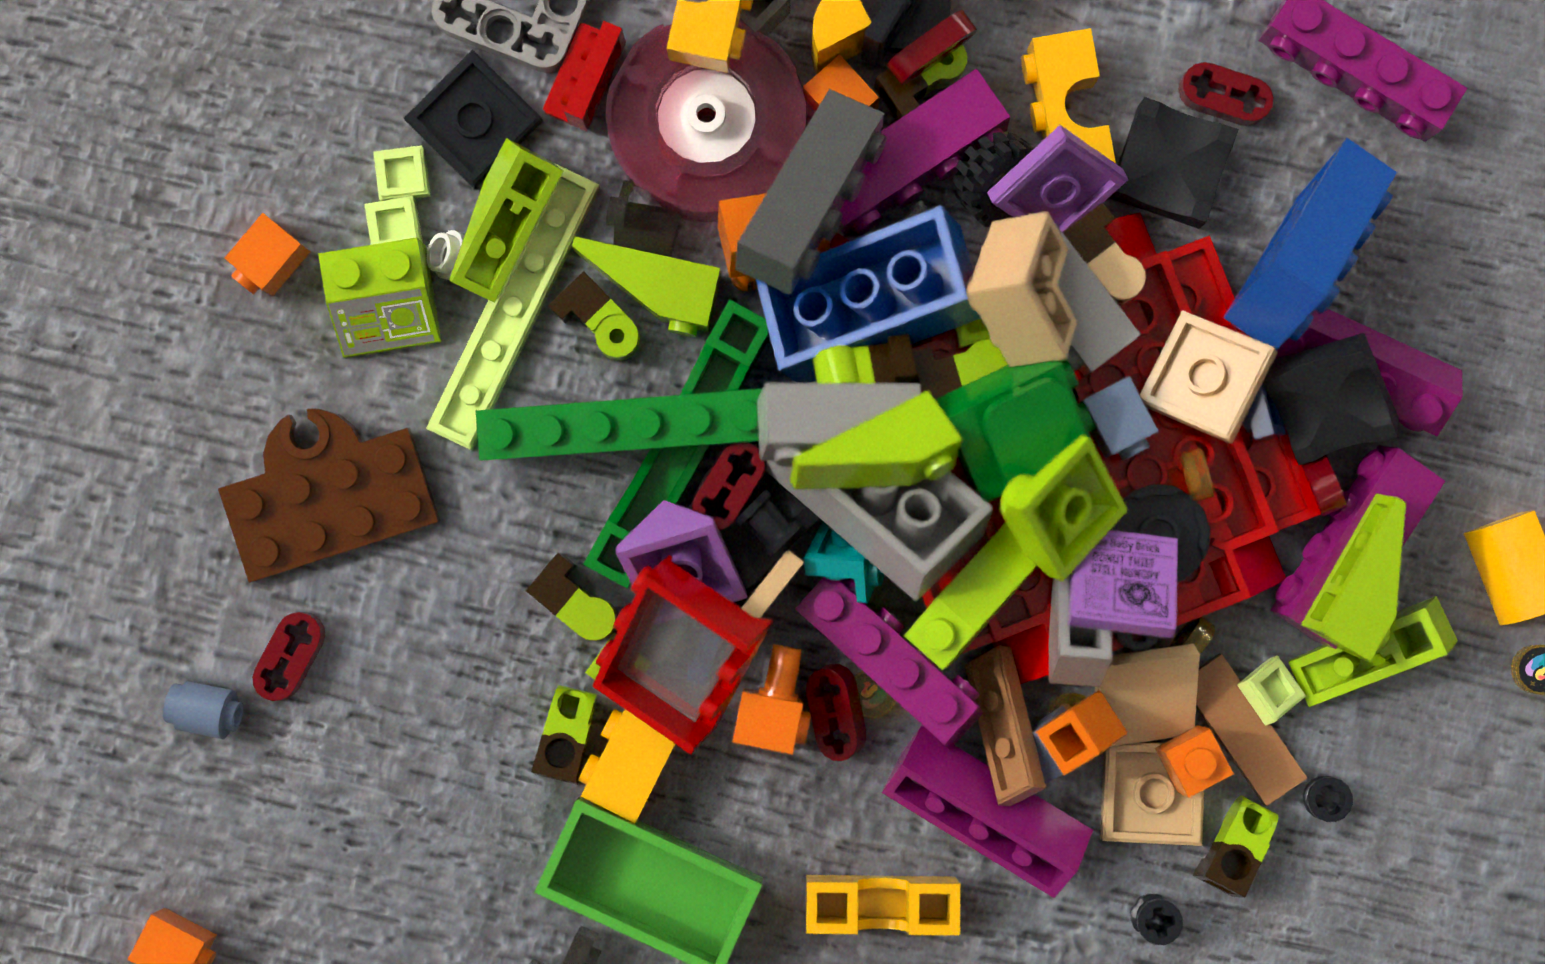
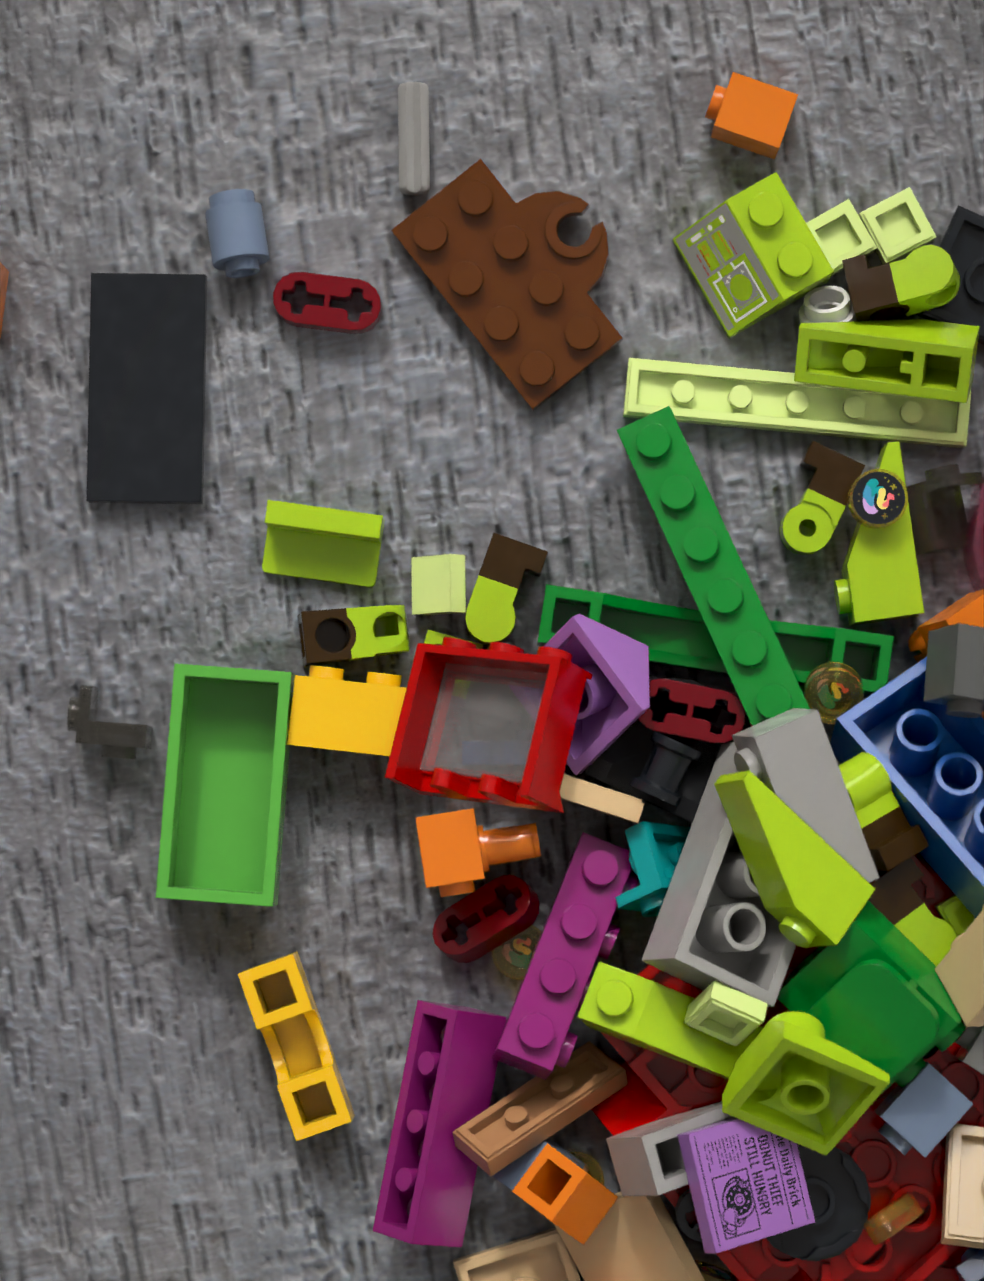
camera: 70 degrees right, 0 degrees up
none -> black tile [86,273,207,504]
none -> lime panel [262,500,385,588]
none -> light grey axle [398,82,430,196]
none -> yellowish green tile [411,554,466,615]
none -> yellowish green tile [684,980,768,1046]
none -> clear yellow tile [804,662,864,724]
none -> leg [842,245,960,321]
none -> tile [847,469,908,529]

